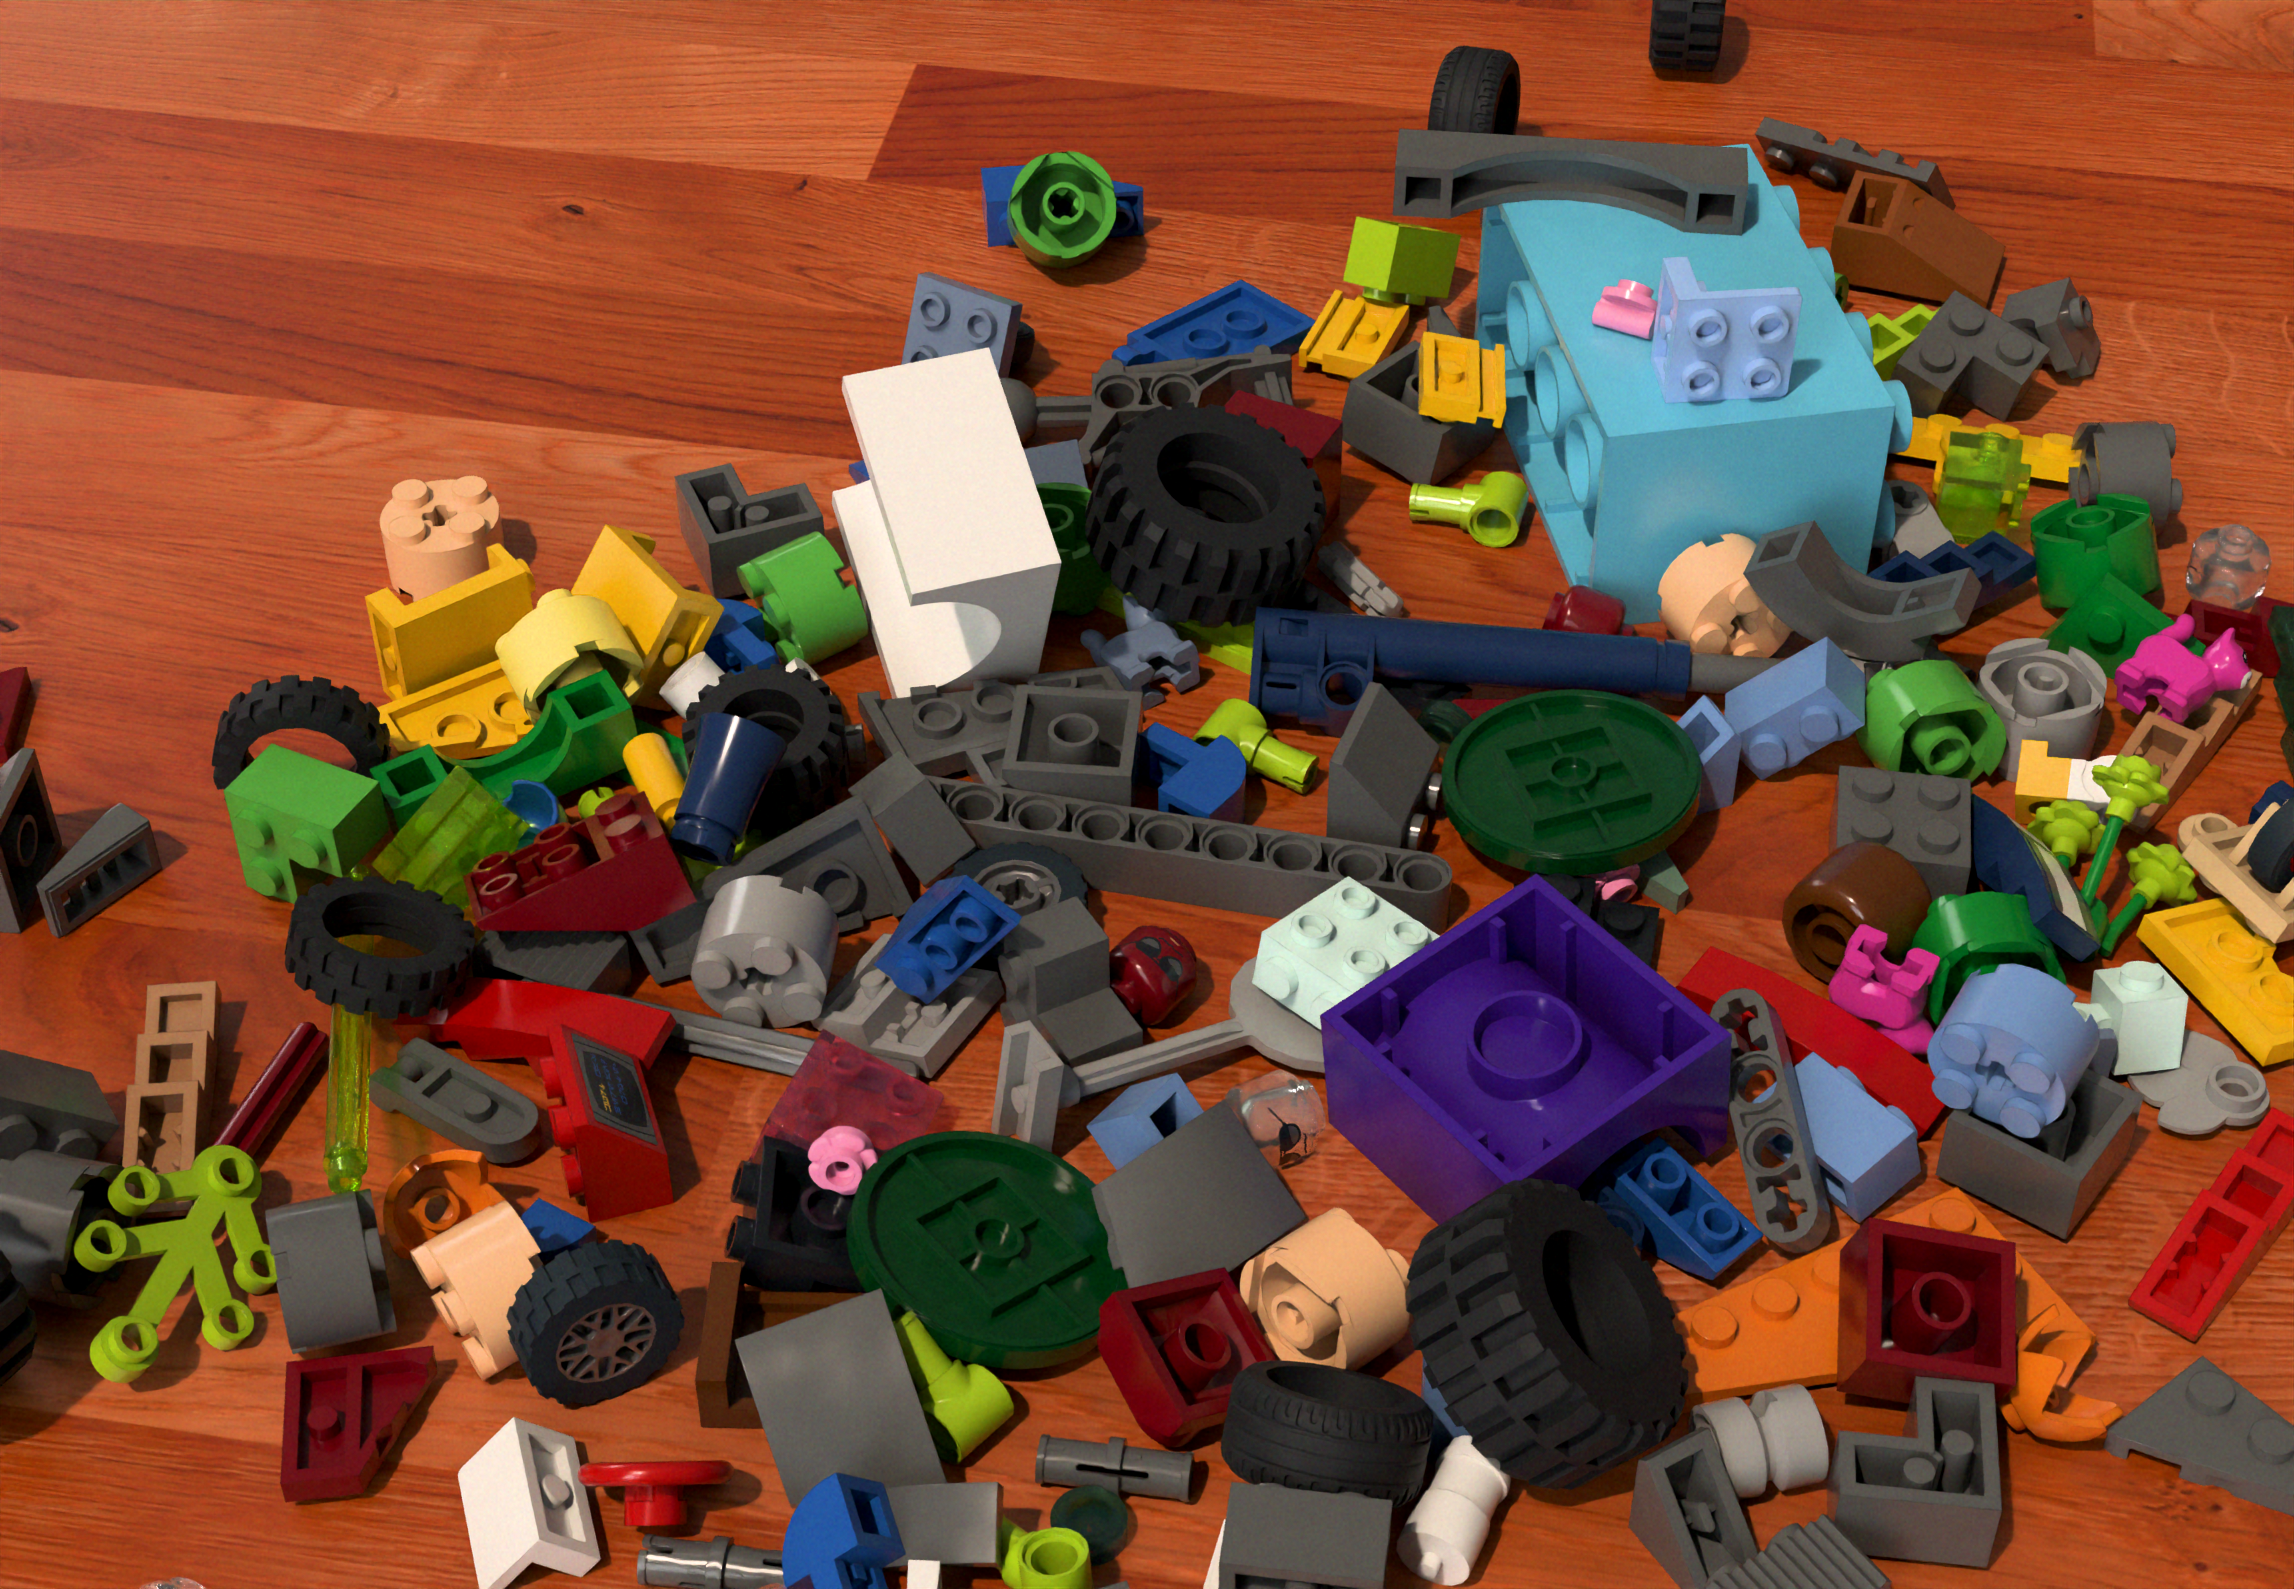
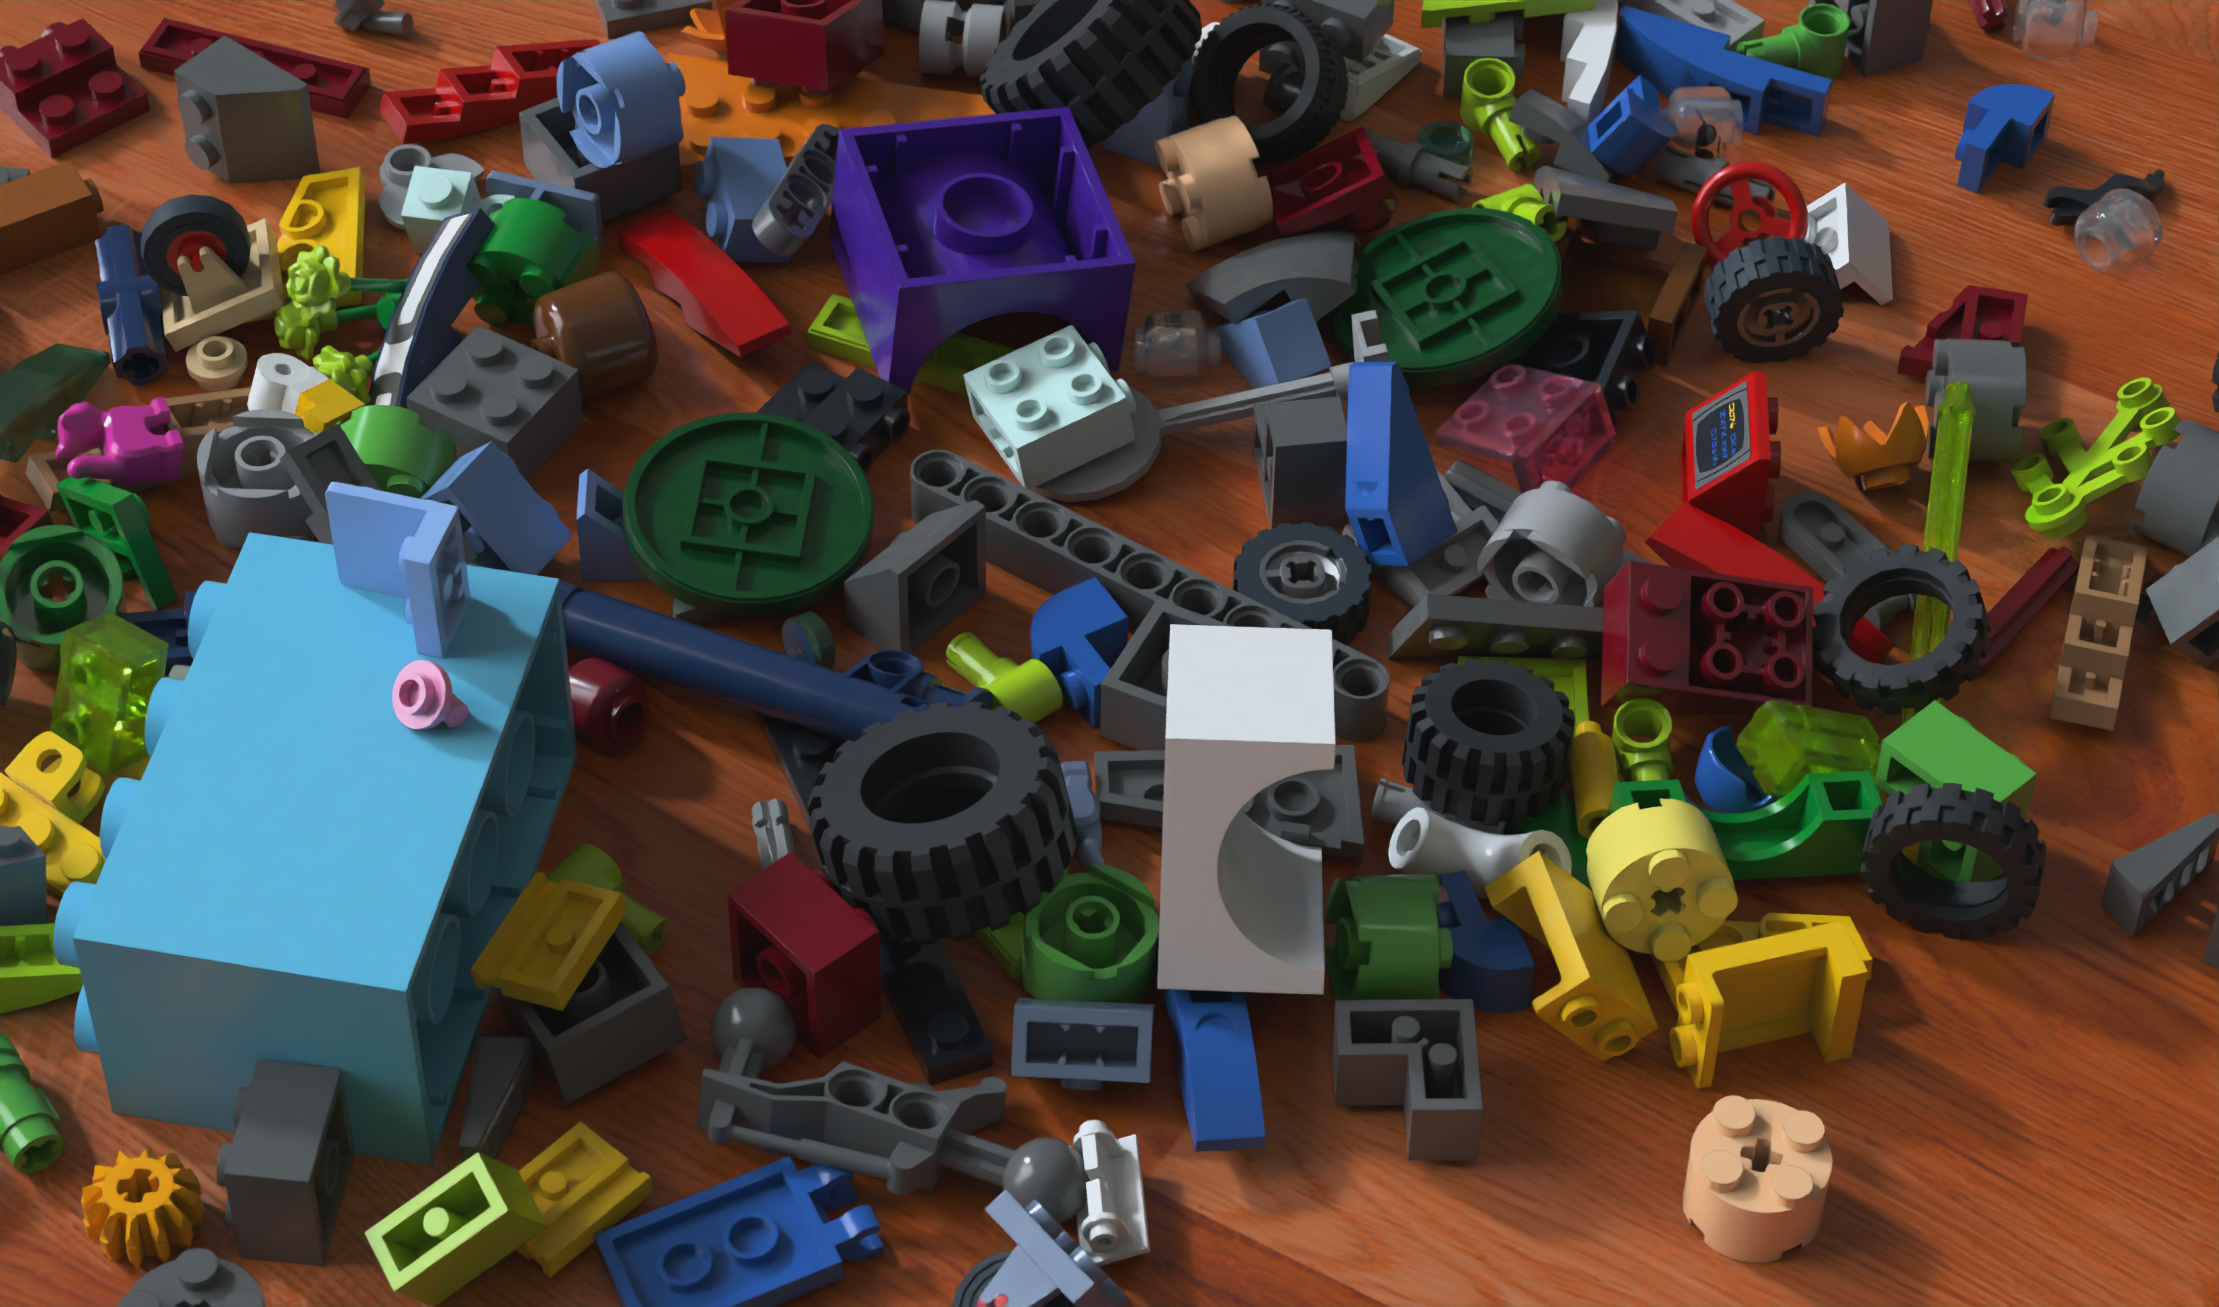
camera: 160 degrees left, 5 degrees up
light nougat brick [410,1200,544,1381] -> none
blue tile [520,1198,598,1262] -> none
dark blue plant [669,712,788,867] -> none
bright pink plate [808,1126,878,1195] -> none
dark grey slope [848,751,978,889] -> none
dark red head [1109,925,1198,1025] -> none
dark grey arch [1393,129,1748,236] -> none
dark pink animal [1828,924,1940,1056] -> none

